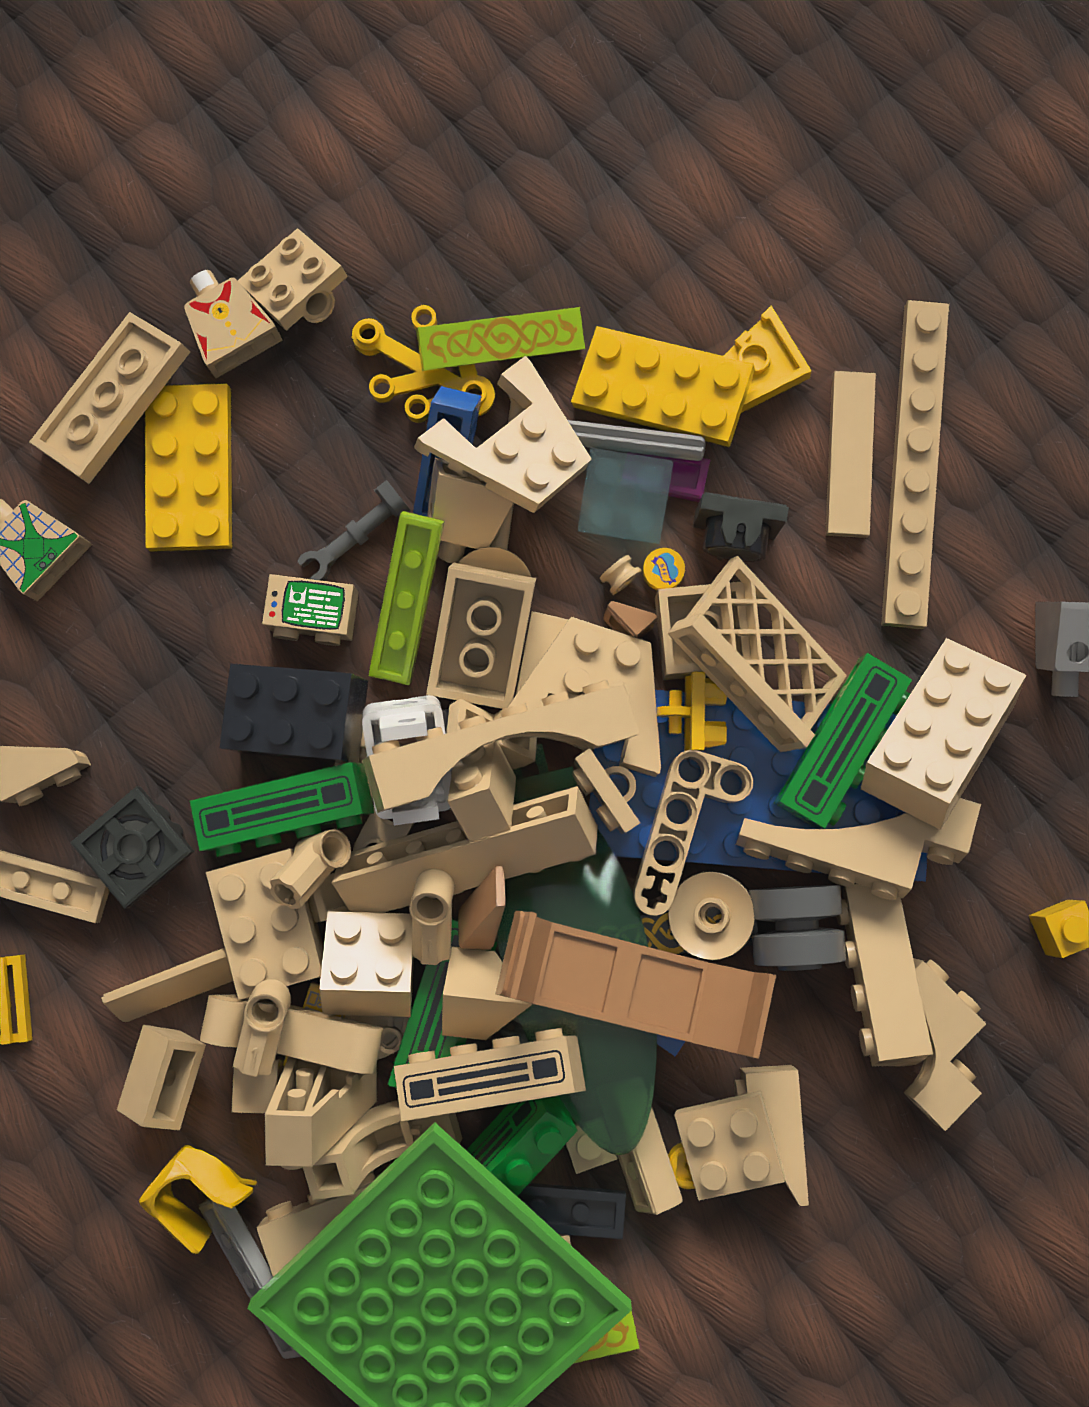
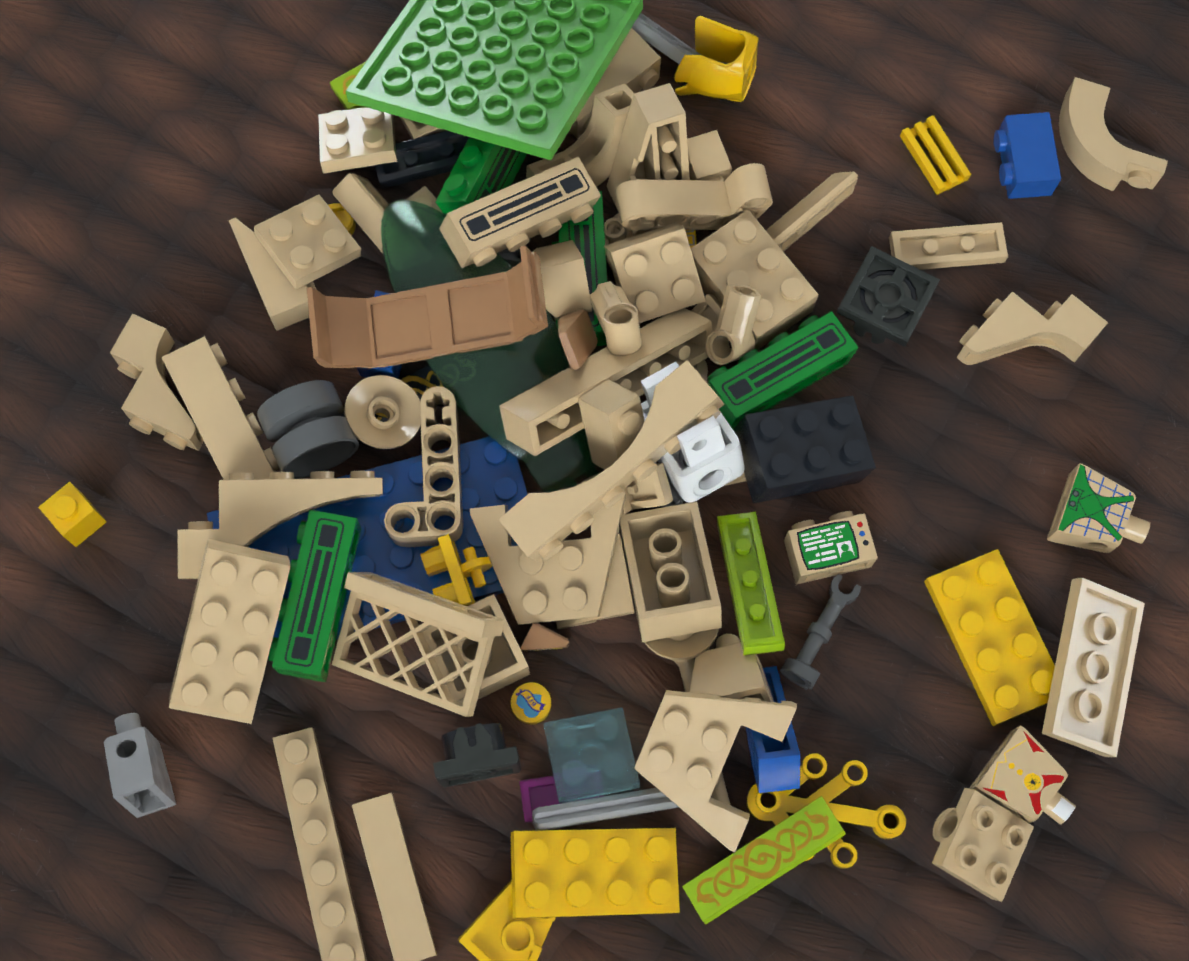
camera: 155 degrees right, 10 degrees down
tan brick [117,1025,206,1130] -> none
tan piece [233,980,291,1077] -> none
tan plate [572,748,640,835] -> none
tan bush [600,555,642,595] -> none
none -> tan plate [318,107,397,174]

